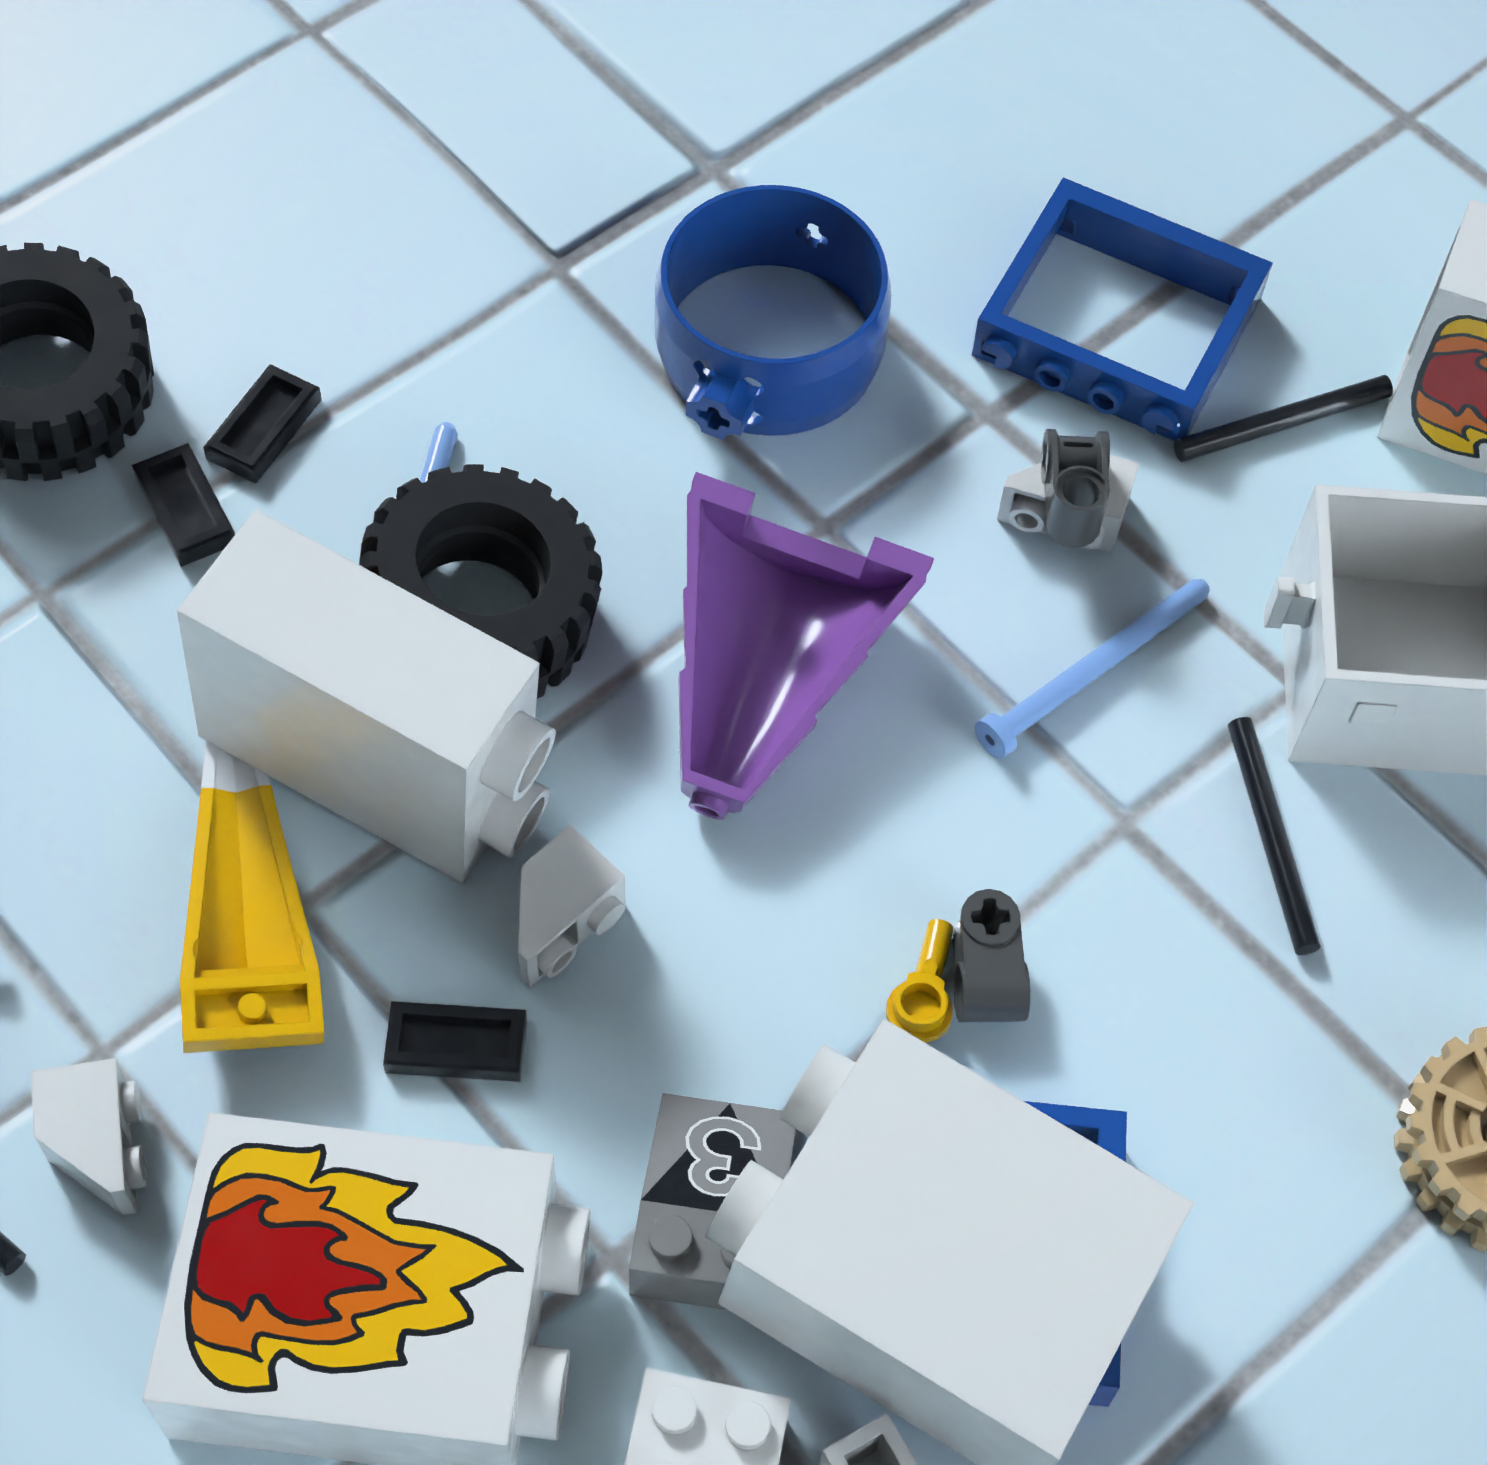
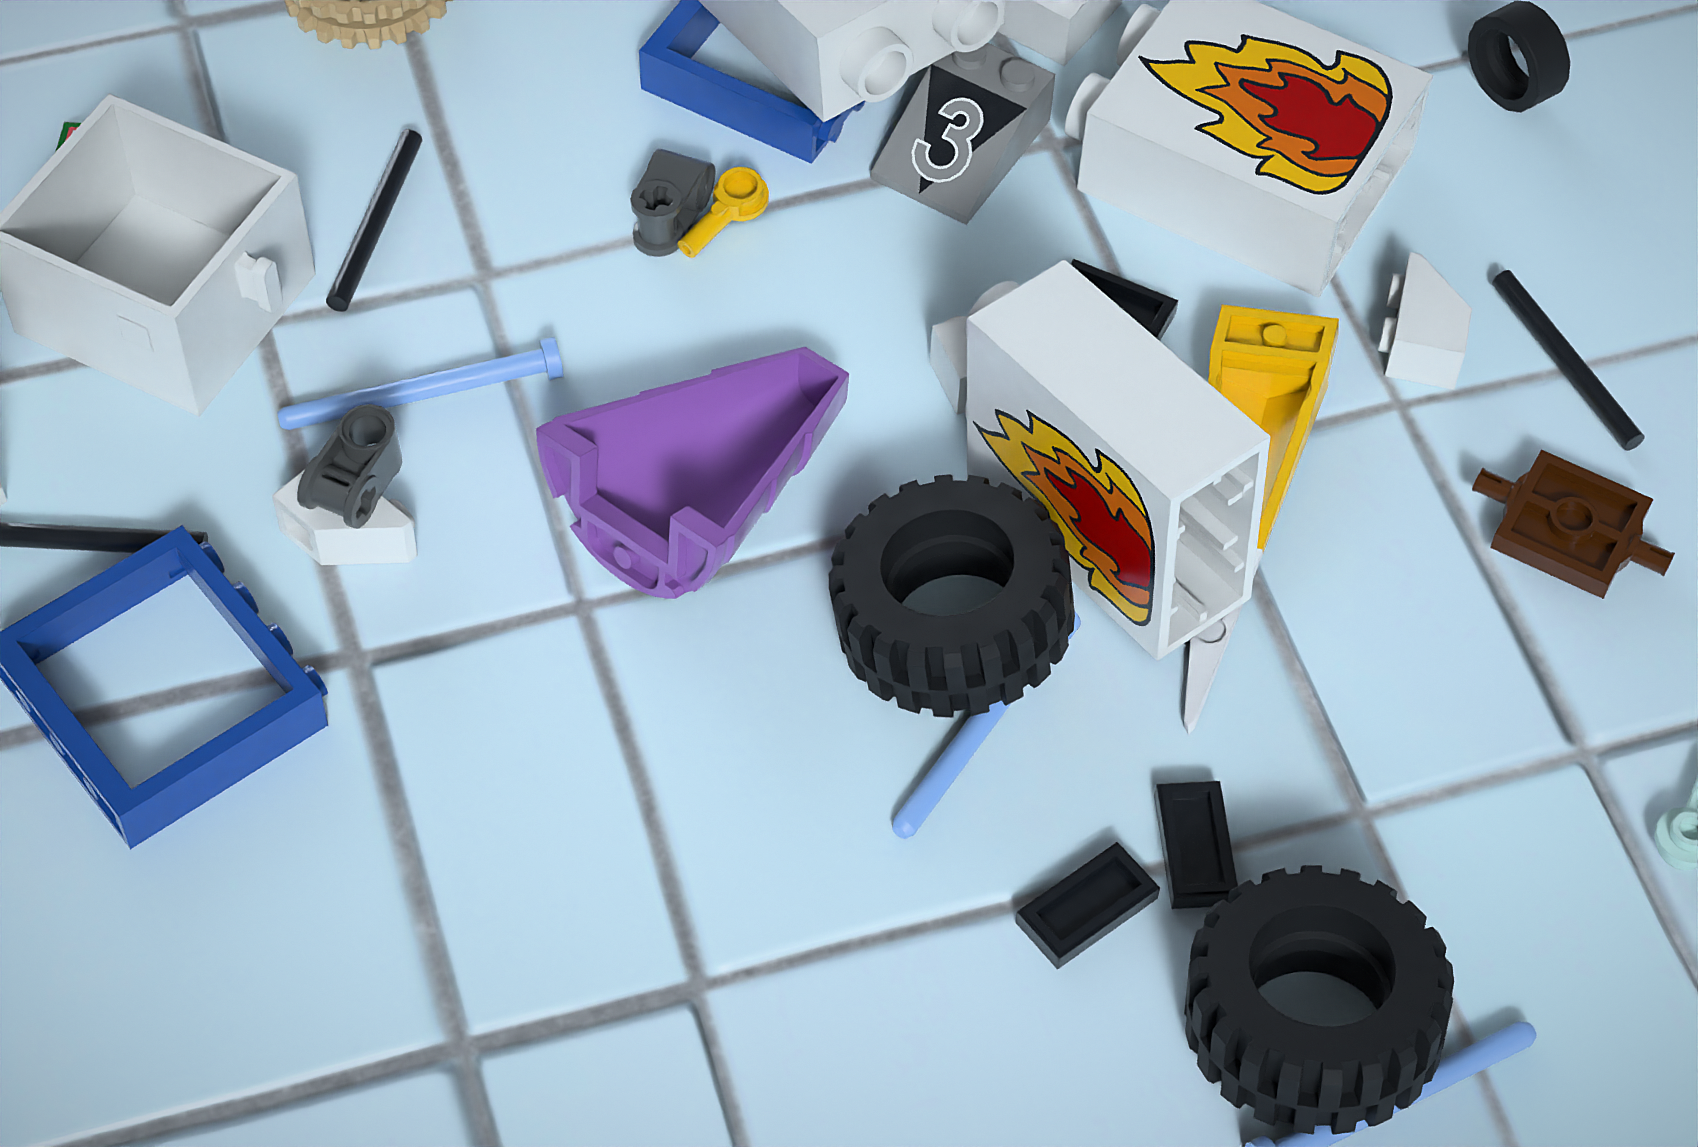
camera: 155 degrees left, 5 degrees down
blue cylinder [654,185,892,440] -> none

